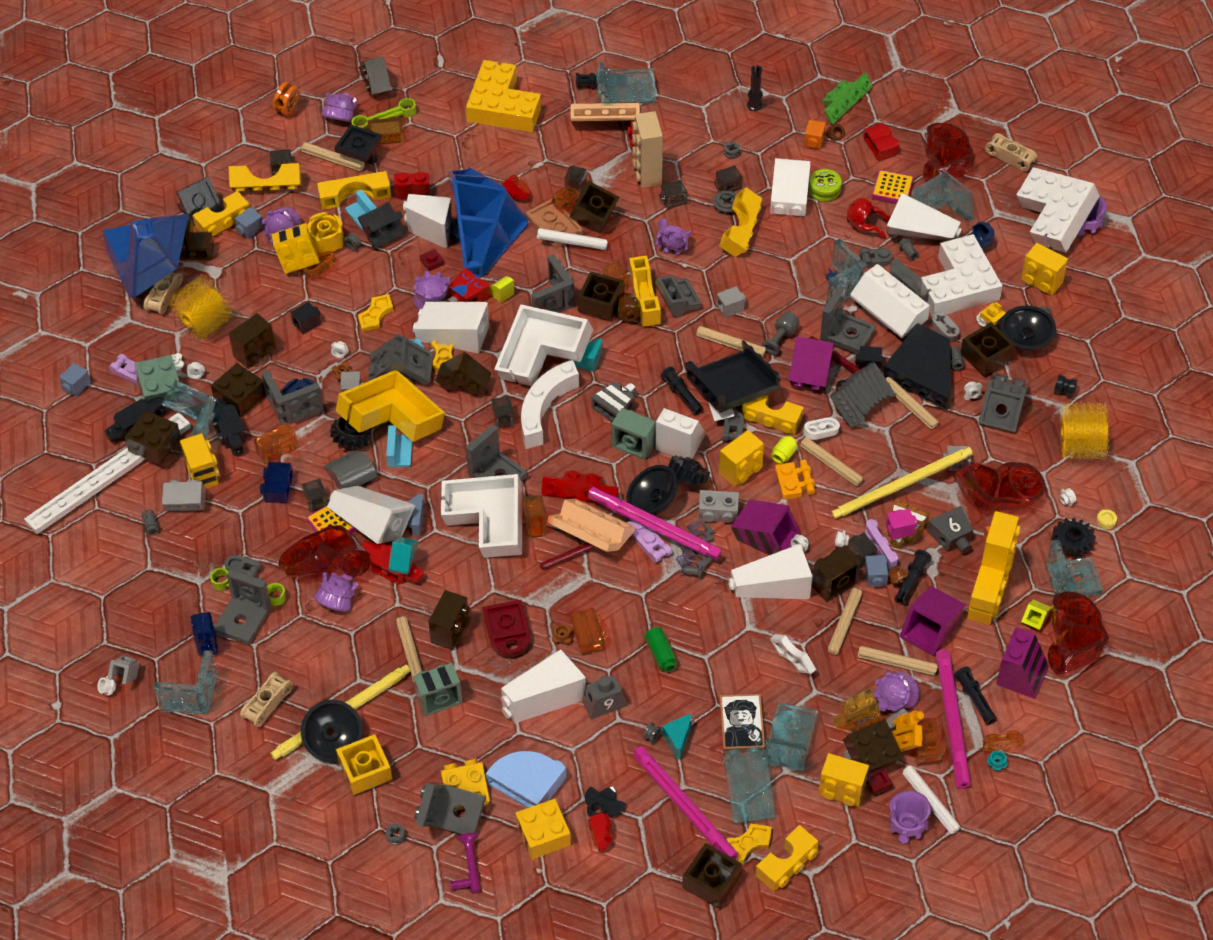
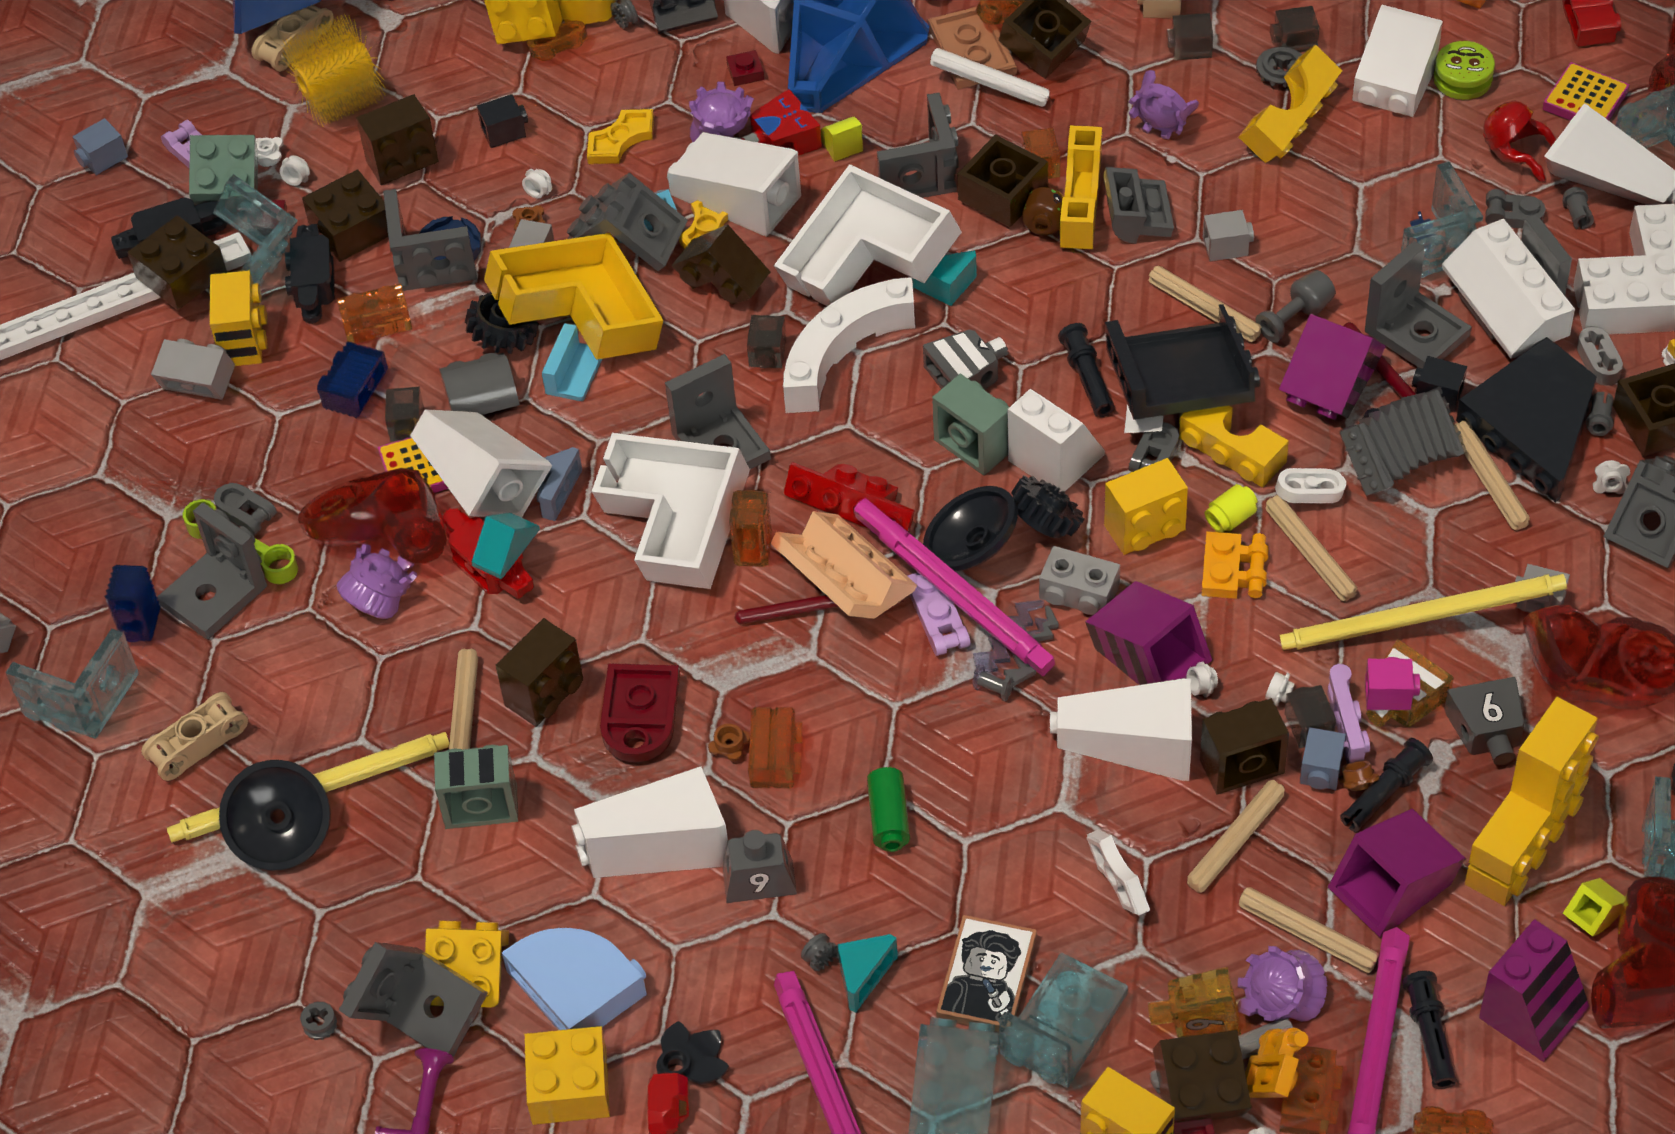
camera: 20 degrees right, 0 degrees up
dark grey pin [142,510,160,535] -> none
yellow brick [336,734,392,795] -> none

